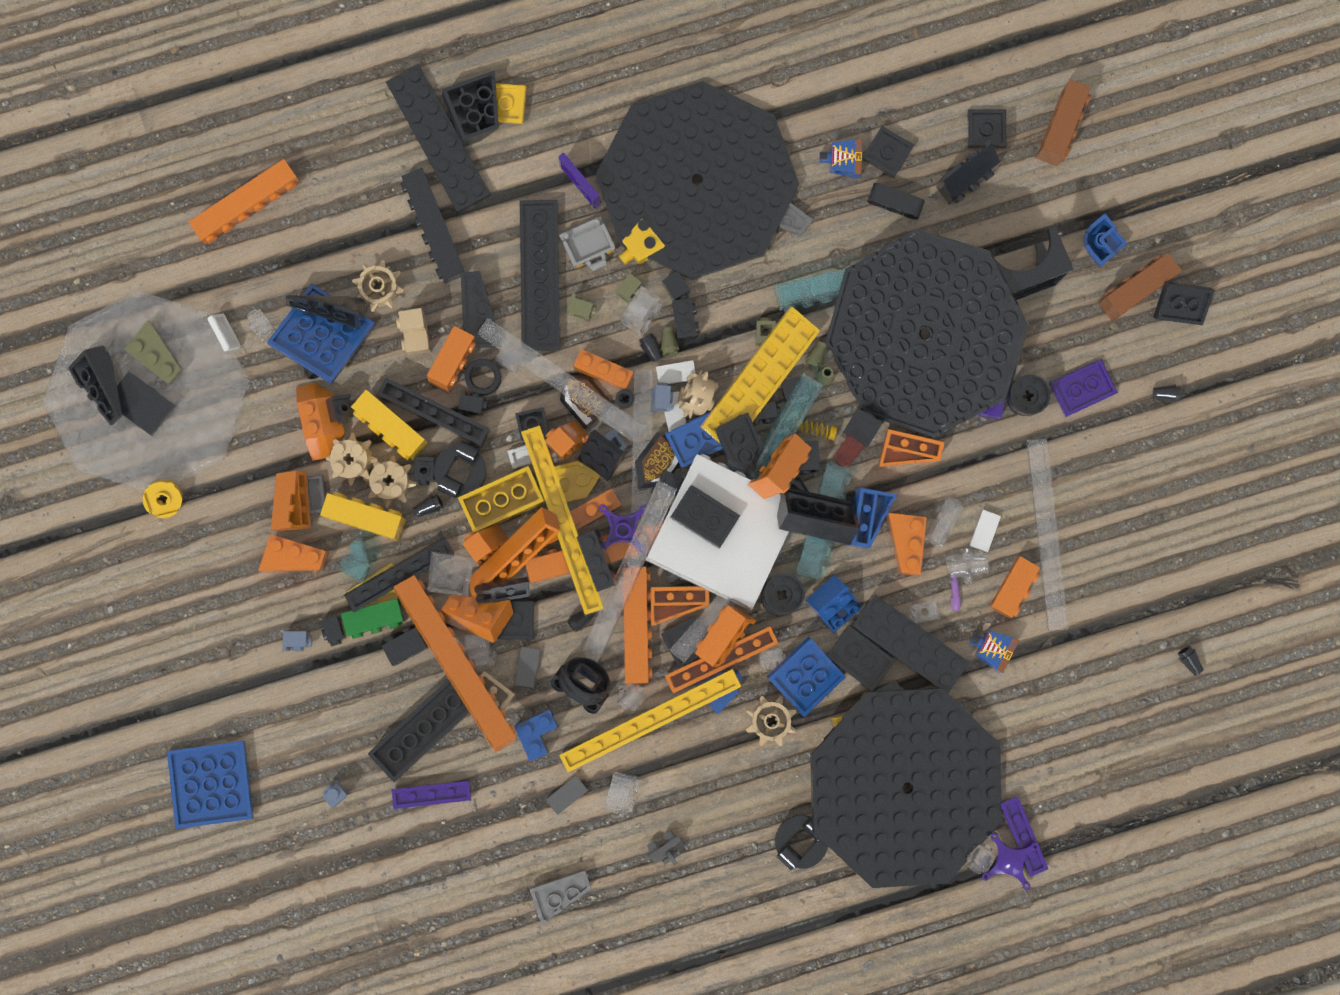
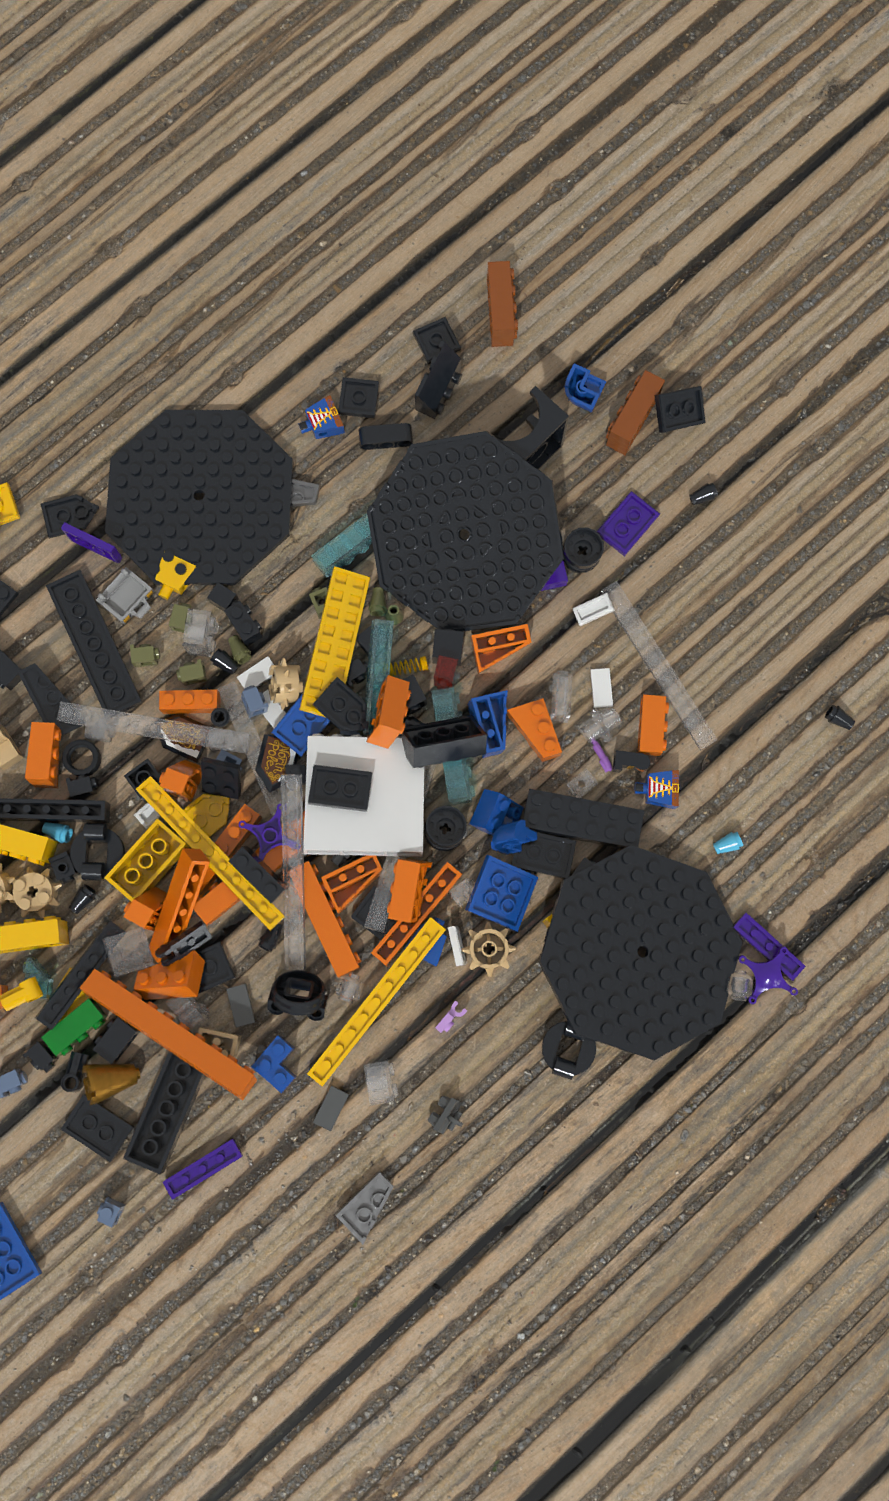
camera: 20 degrees left, 5 degrees down
none -> yellow piece [0,977,44,1011]
none -> black tile [40,494,100,539]
none -> medium azure cone [42,822,73,843]
none -> black piece [61,1051,89,1092]
none -> black plate [61,1094,134,1162]
none -> pearl gold cone [82,1064,140,1105]
none -> olive brick [176,659,207,686]
none -> lavender plate [435,1001,467,1033]
none -> white tile [448,926,467,966]
none -> blue brick [491,820,537,855]
none -> white tile [572,593,615,626]
none -> black leg [612,750,650,773]
none -> medium azure cone [713,832,743,854]

